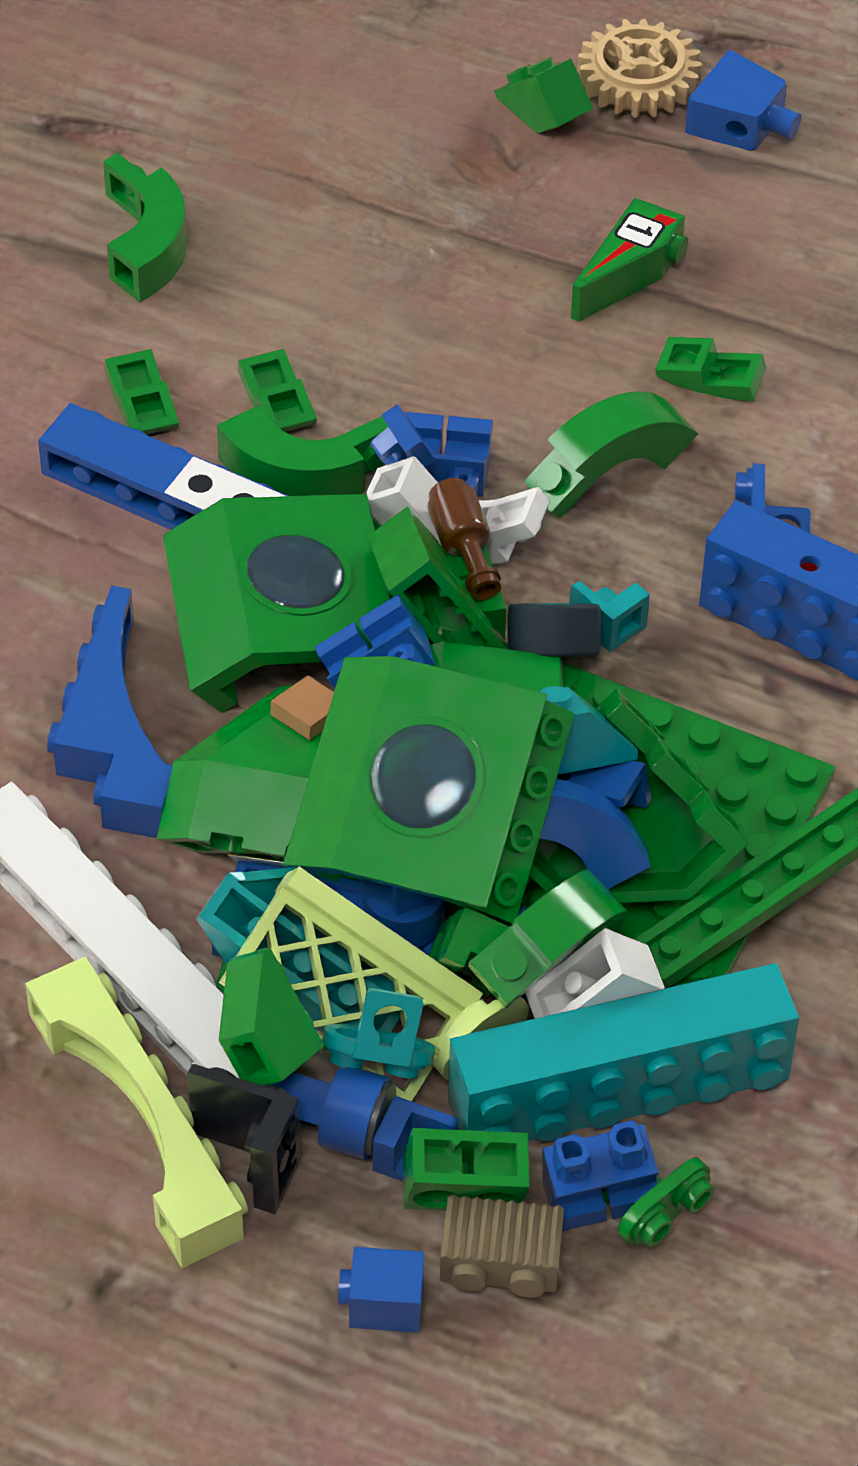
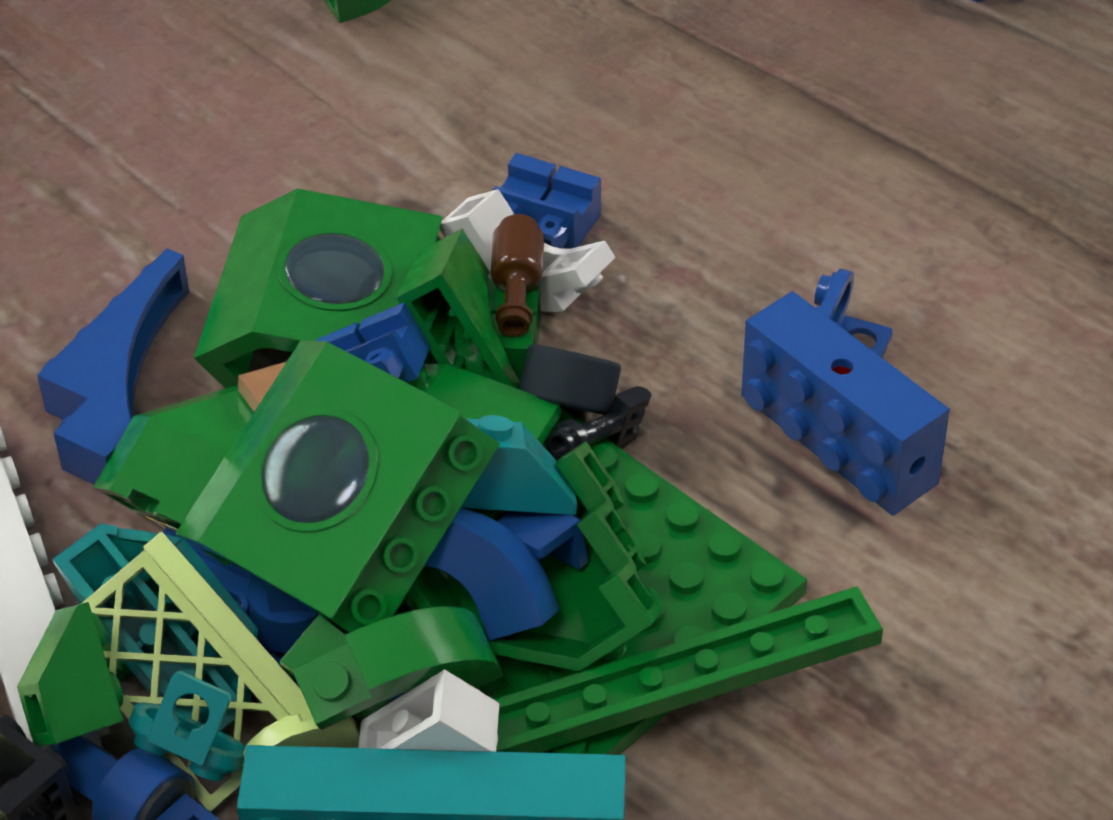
camera: 20 degrees right, 5 degrees down
blue brick [38,403,322,585] -> none
green slope [104,349,179,435] -> none
green arch [217,405,388,496] -> none
green slope [238,349,317,432] -> none
blue tile [370,404,436,467] -> none
green arch [524,391,699,518] -> none
teal panel [569,581,650,652] -> none
green slope [571,197,688,322] -> none
green slope [655,337,766,401] -> none
none -> black hinge [547,386,652,460]

